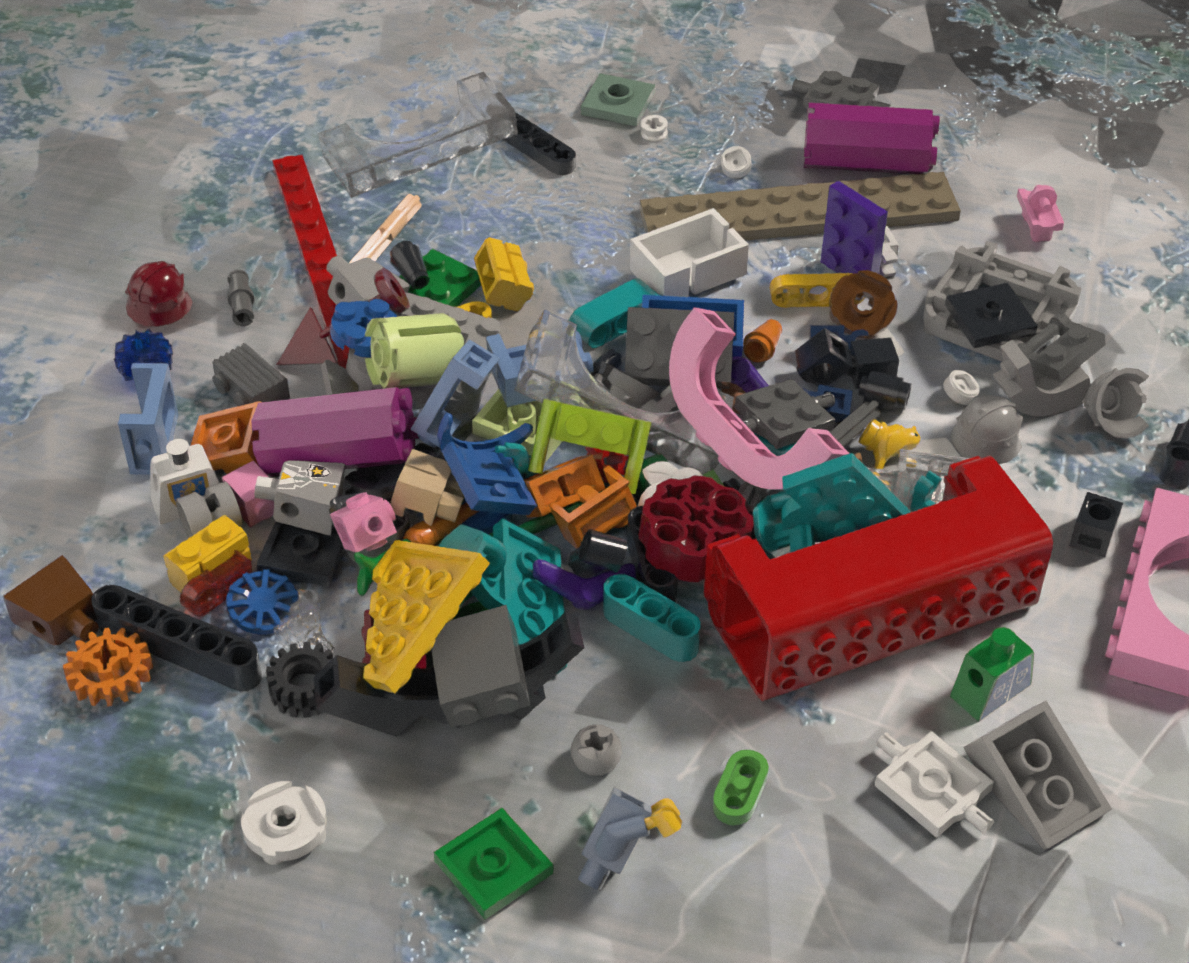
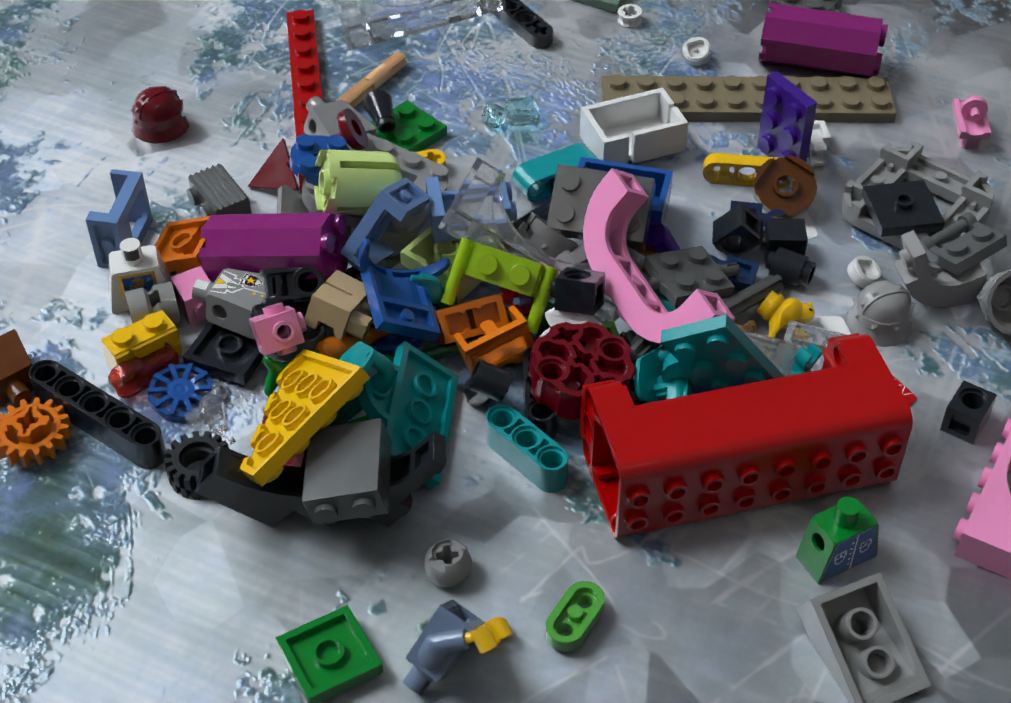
camera: 10 degrees right, 0 degrees up
clear blue gear [114,328,173,381] -> none
dark grey pin [227,269,254,326] -> none
white plate [241,781,327,865] -> none
yellow brick [474,237,534,312] -> none
dark purple piece [532,559,636,610] -> none
orange cone [743,319,783,362] -> none
white plate [874,731,994,838] -> none
none -> black piece [260,266,327,304]
none -> clear light blue plate [482,96,540,128]
none -> black brick [551,267,605,316]

